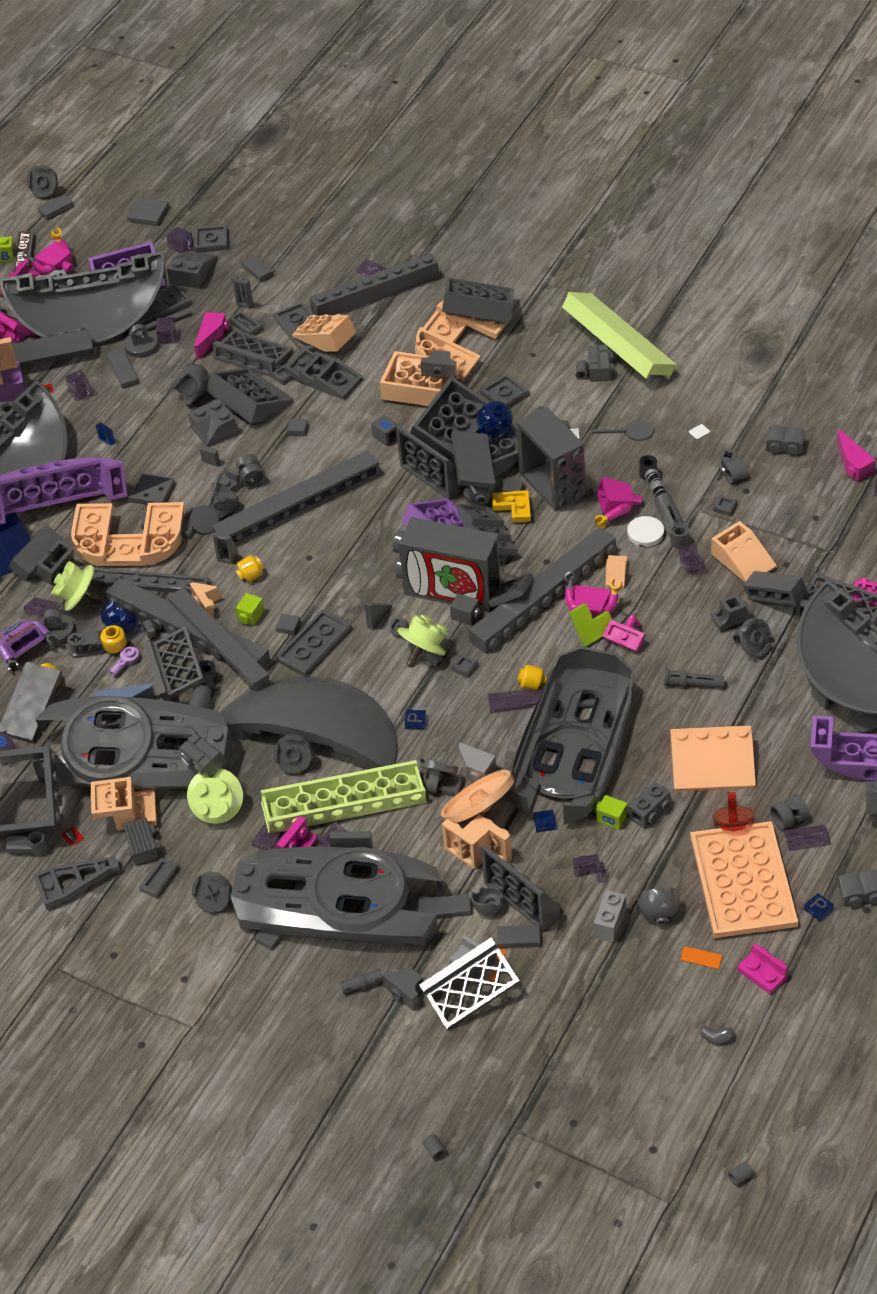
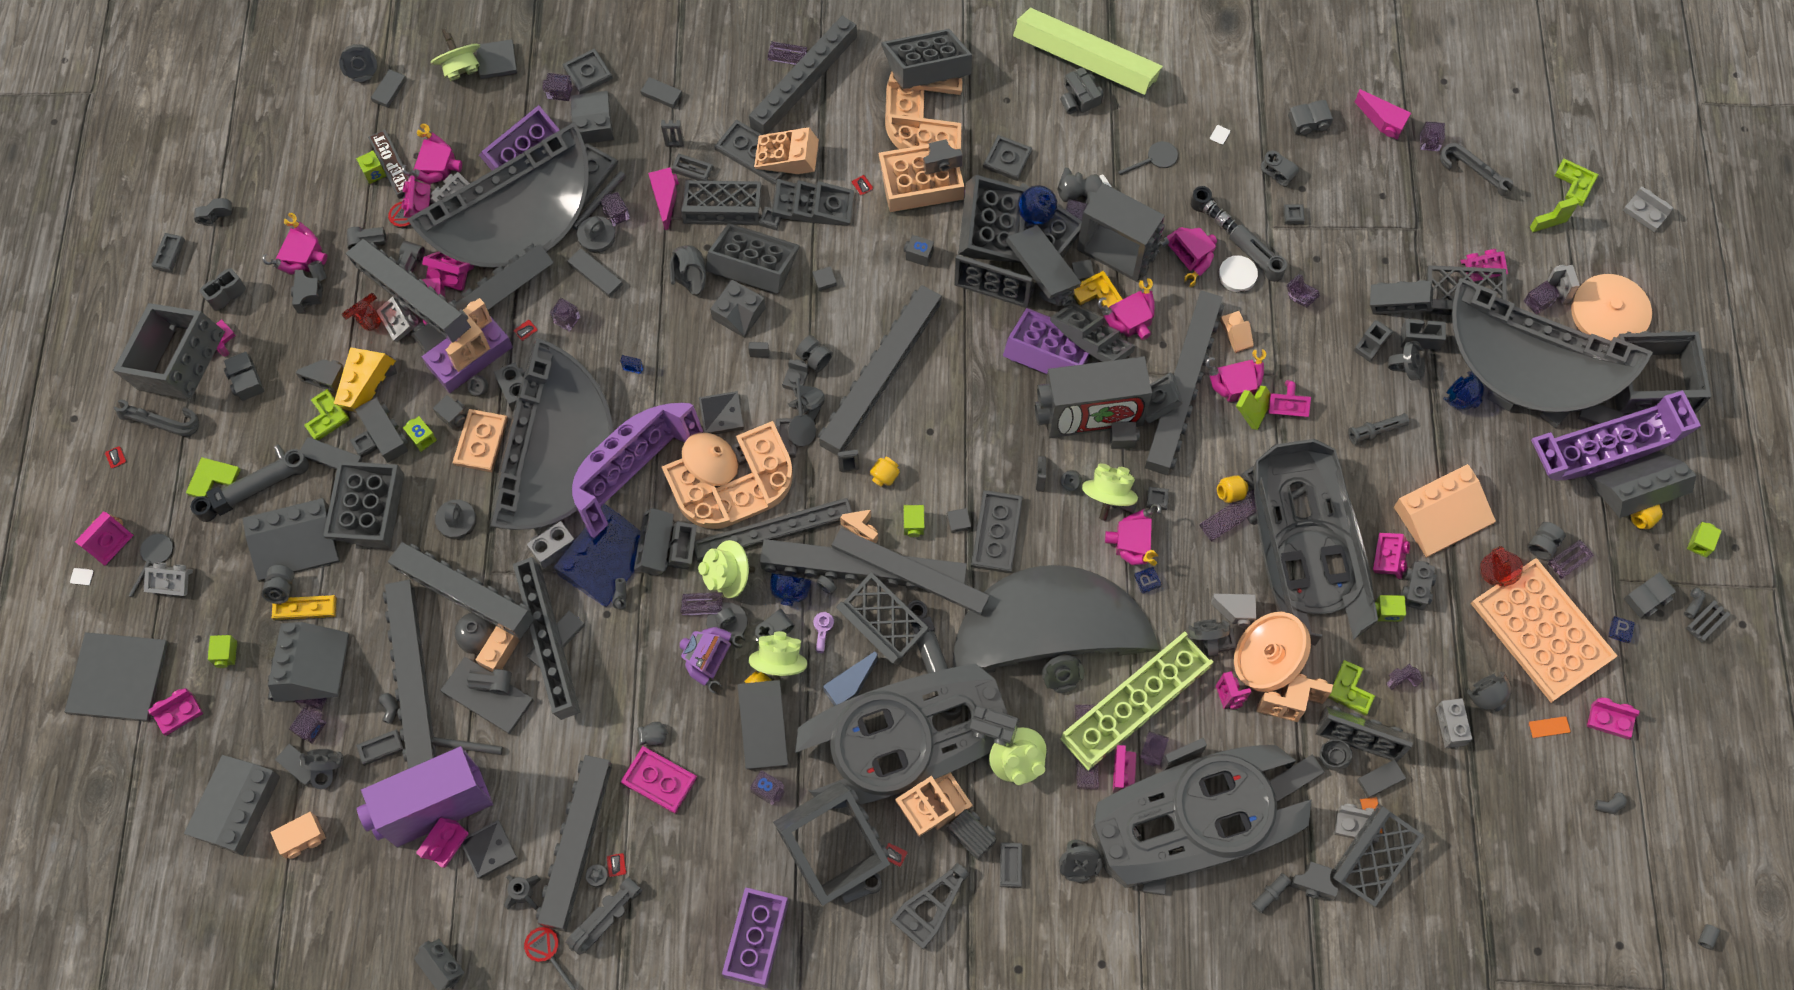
camera: 30 degrees left, 20 degrees up
yellow head [100,625,127,653] -> none
clear blue tile [533,810,556,833] -> none
light nougat slope [711,521,777,582] -> none
none -> yellowish green piece [430,29,480,81]
none -> light nougat dish [682,432,738,486]
none -> yellowish green piece [749,631,807,682]
none -> sticker [851,175,873,195]
none -> dark pink torso [1098,278,1155,340]
none -> dark pink torso [1105,504,1161,566]
none -> dark pink bracket [1215,671,1251,710]
none -> lime tile [1328,660,1375,716]
none -> dark pink bracket [1373,533,1410,579]
none -> dark grey piece [1401,319,1446,350]
none -> clear blue cylinder [1443,371,1484,411]

